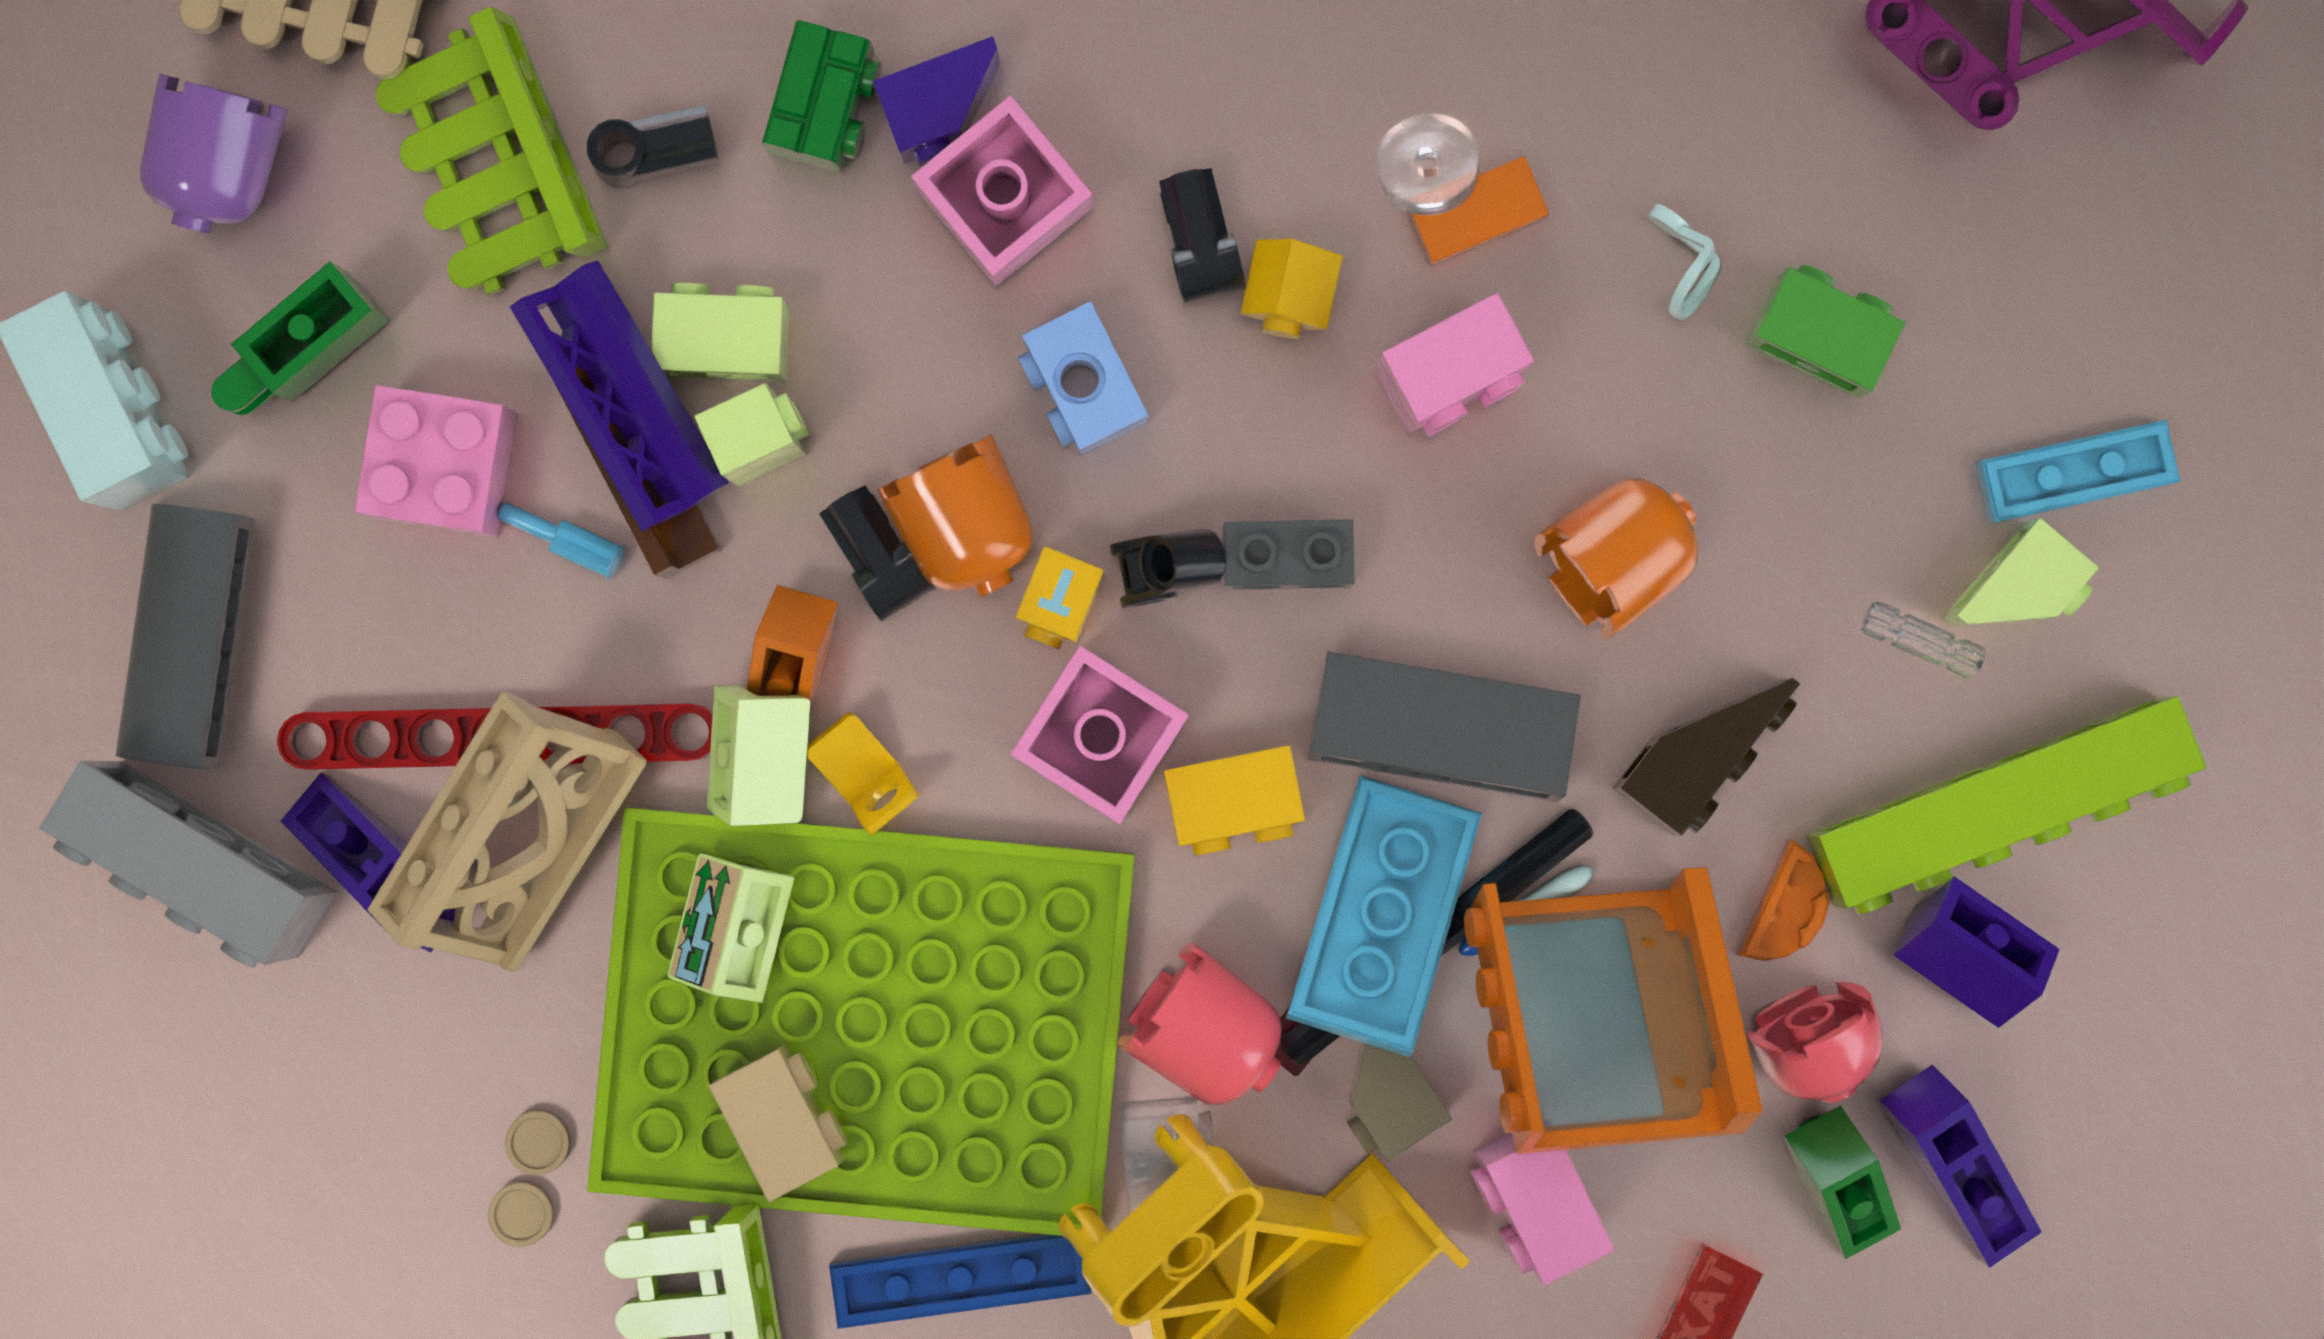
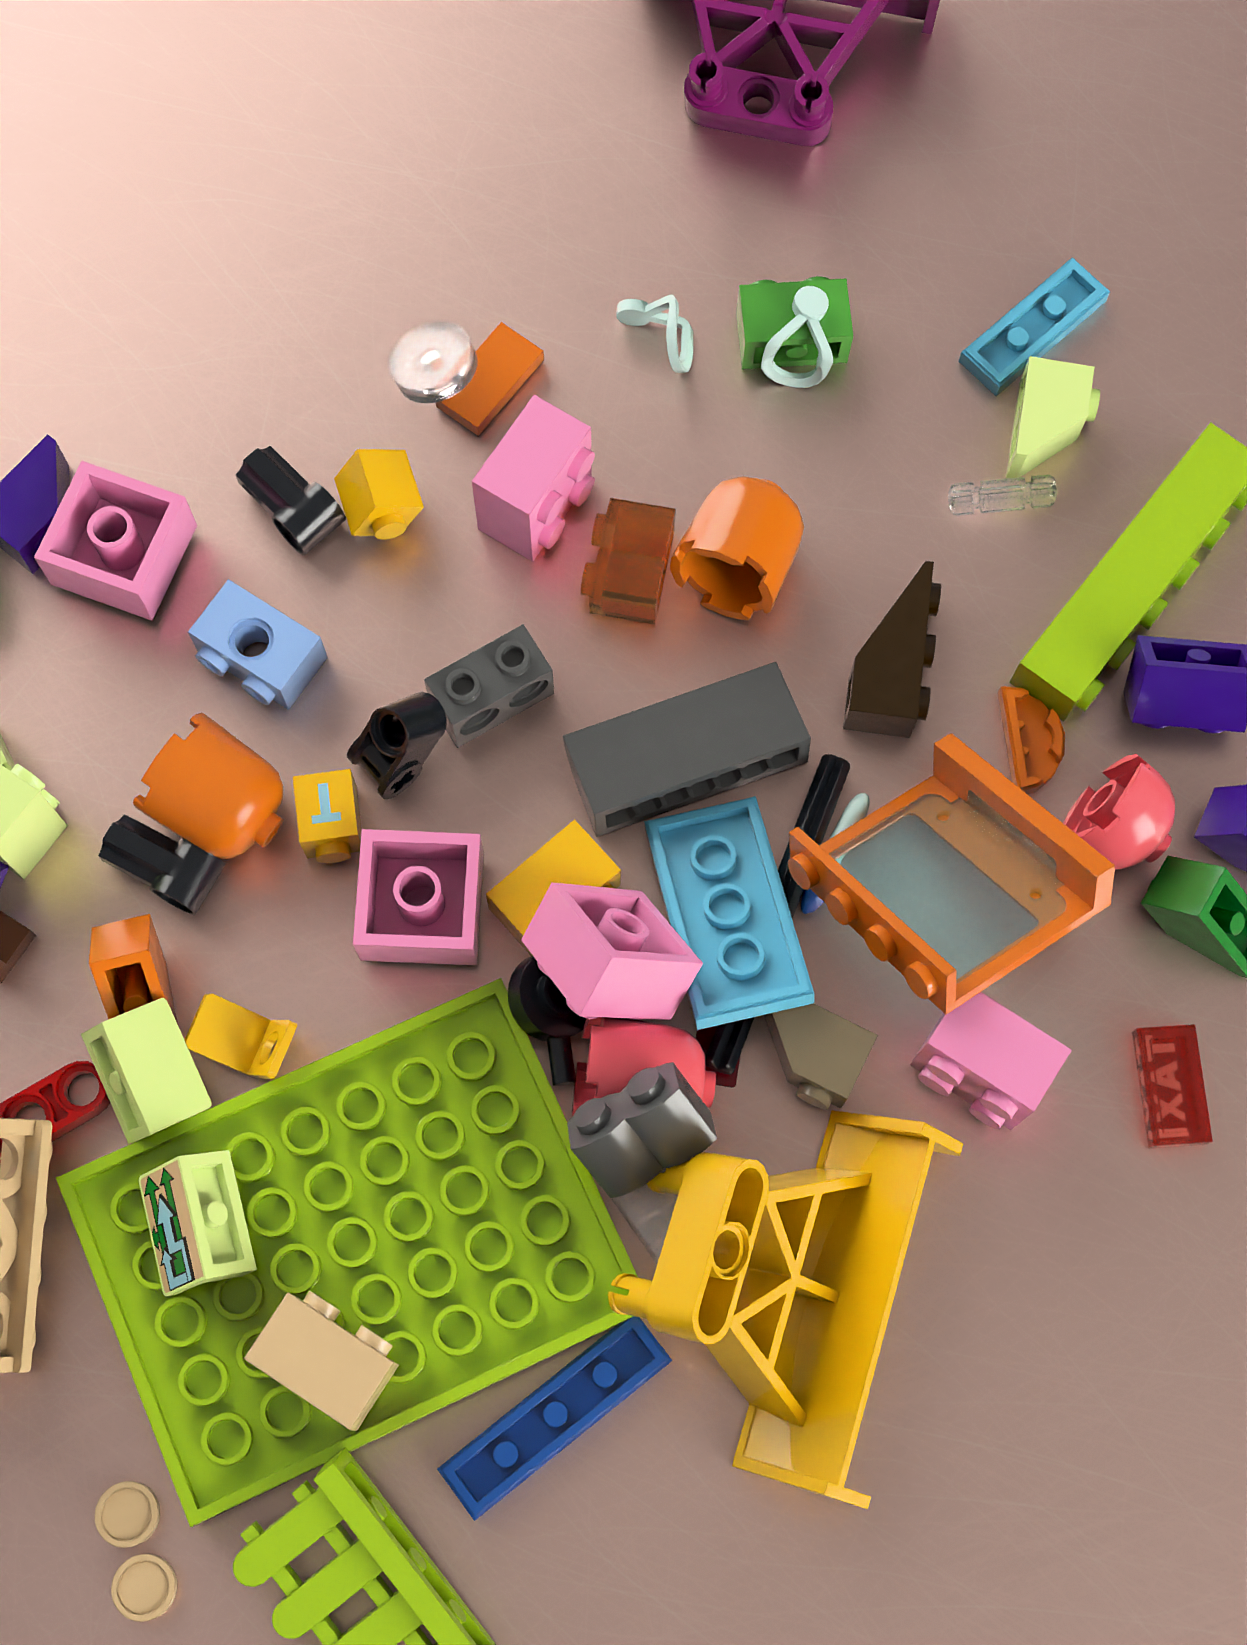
camera: 30 degrees left, 15 degrees down
none -> black piece [508,956,586,1086]
none -> bright pink brick [521,882,703,1020]
none -> dark grey brick [567,1062,717,1198]
none -> clear orange brick [581,498,676,625]
none -> light aqua piece [761,286,833,388]

